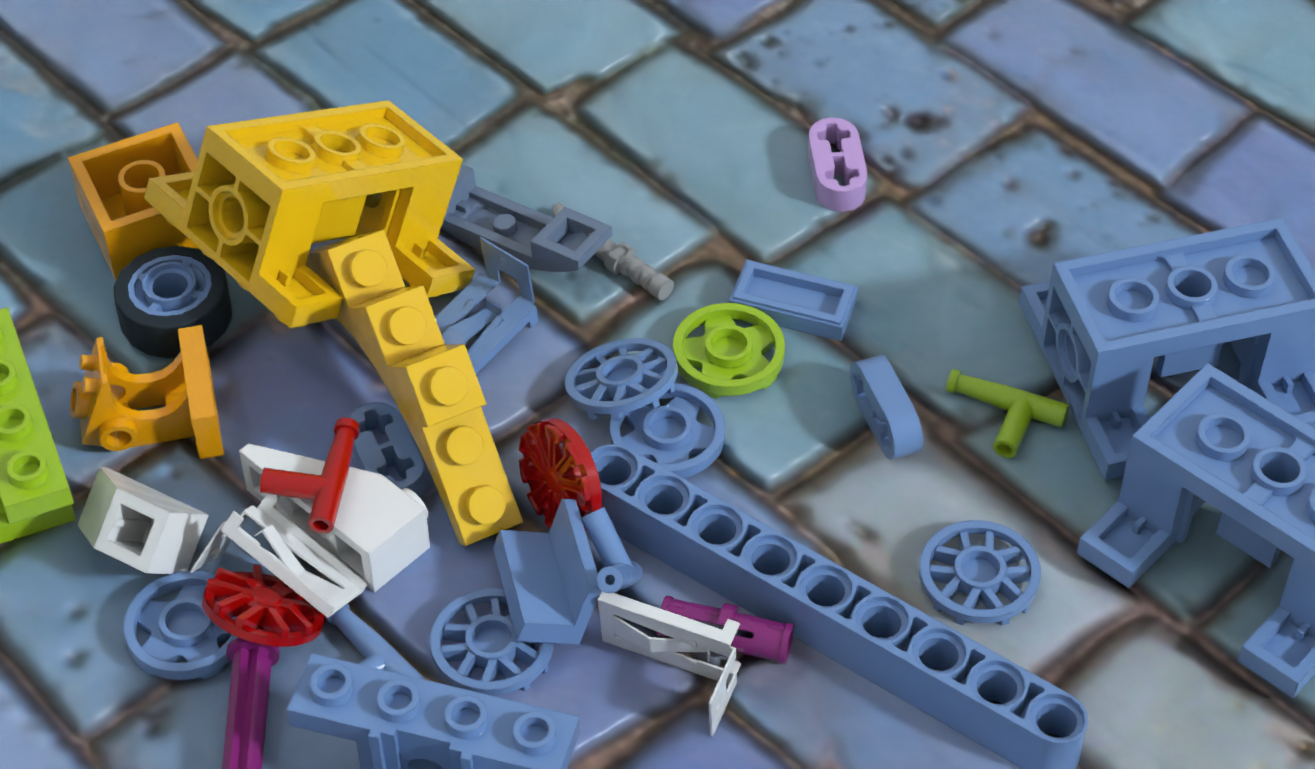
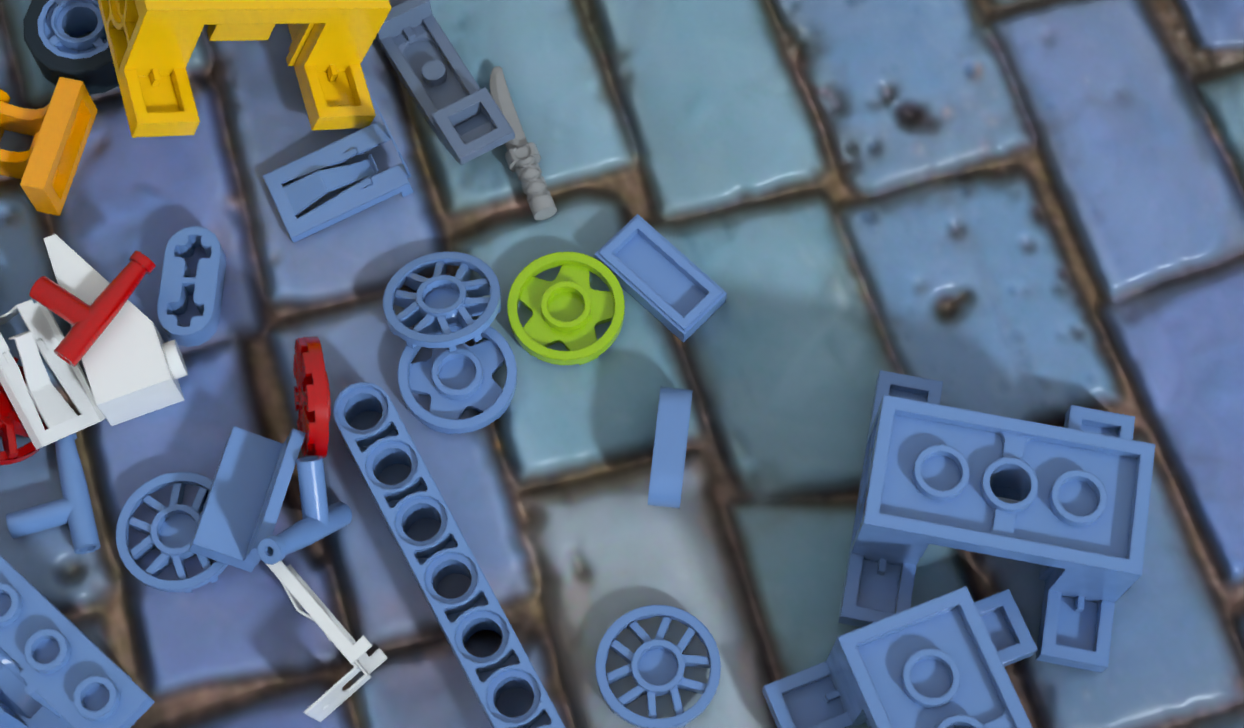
camera: 25 degrees right, 20 degrees up
yellow arch [306,229,523,546] -> none
magenta pin [657,595,795,665] -> none
lavender beam [808,117,867,212] -> none
lime piece [946,368,1070,458] -> none

